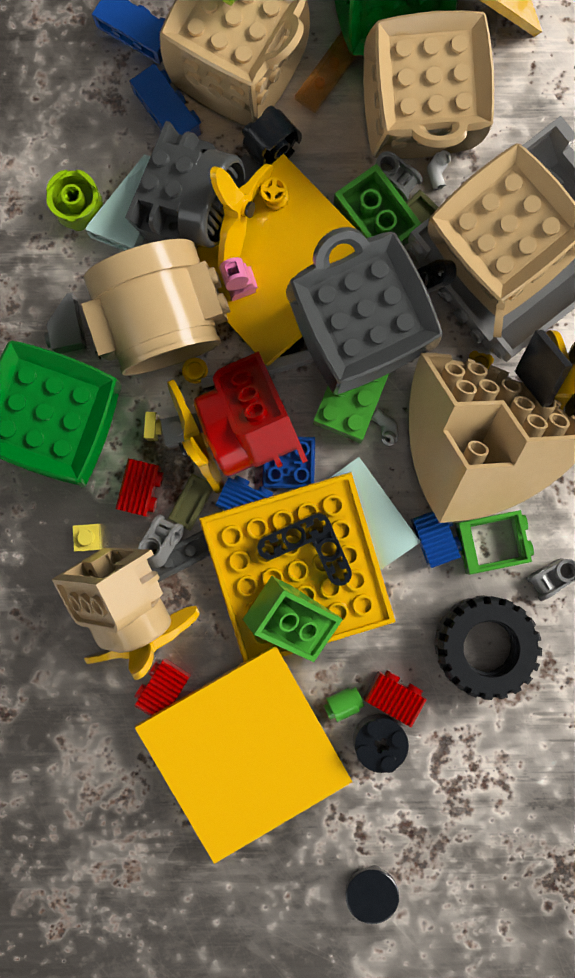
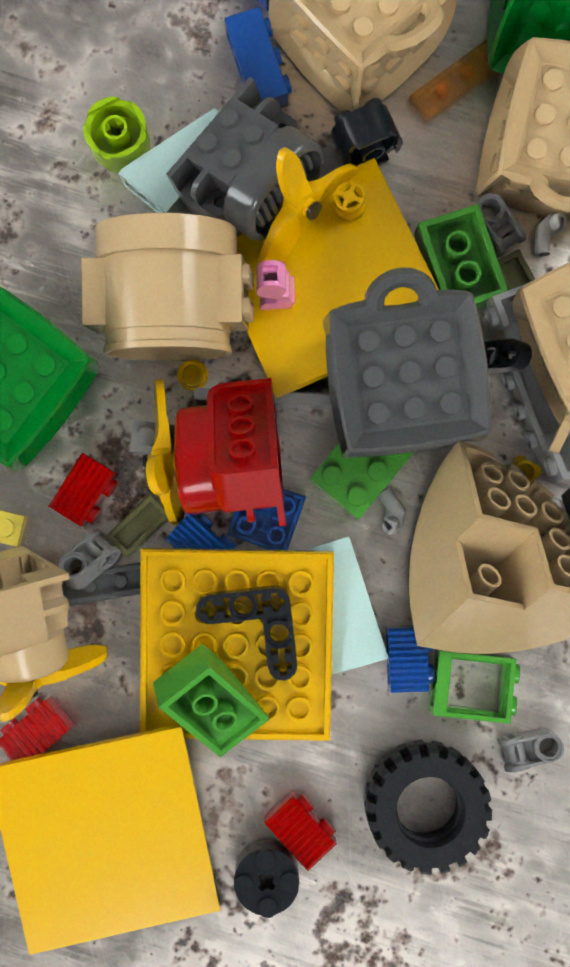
camera: 10 degrees right, 0 degrees up
light grey slope [44,293,87,354] -> none
light yellow plate [144,412,163,441] -> none
bright green brick [323,687,365,722] -> none

